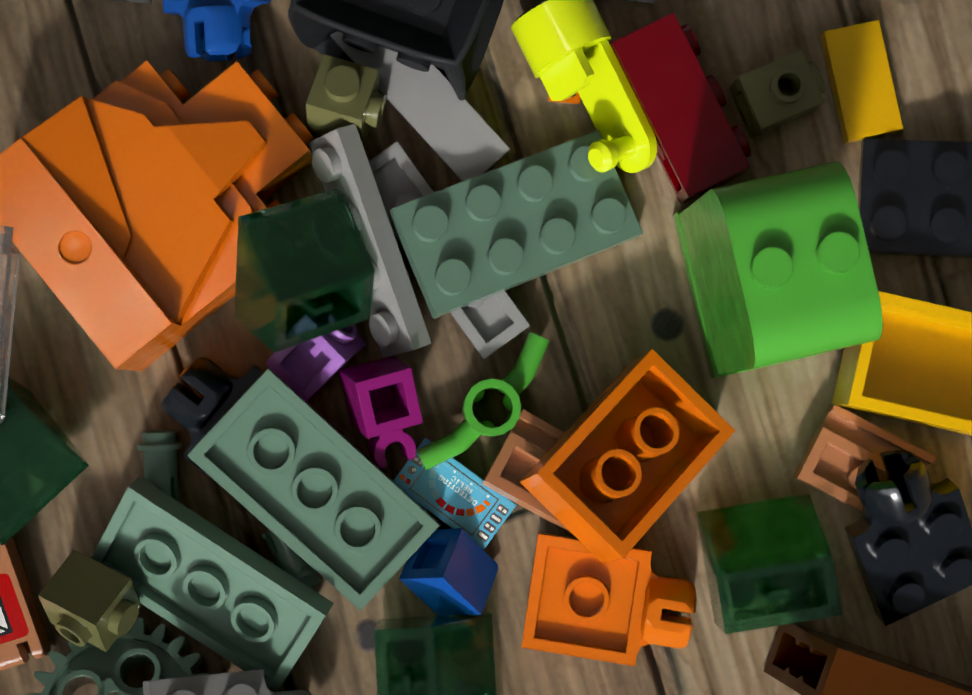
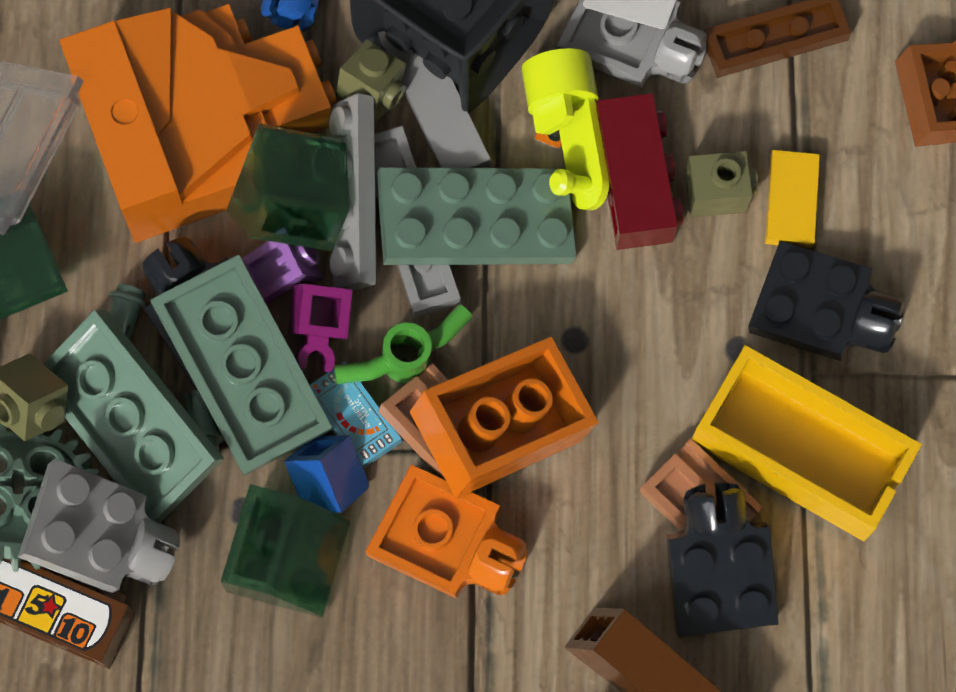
camera: 20 degrees right, 15 degrees down
bright green piece [673,161,883,378] -> none
clear green slope [696,493,842,634] -> none

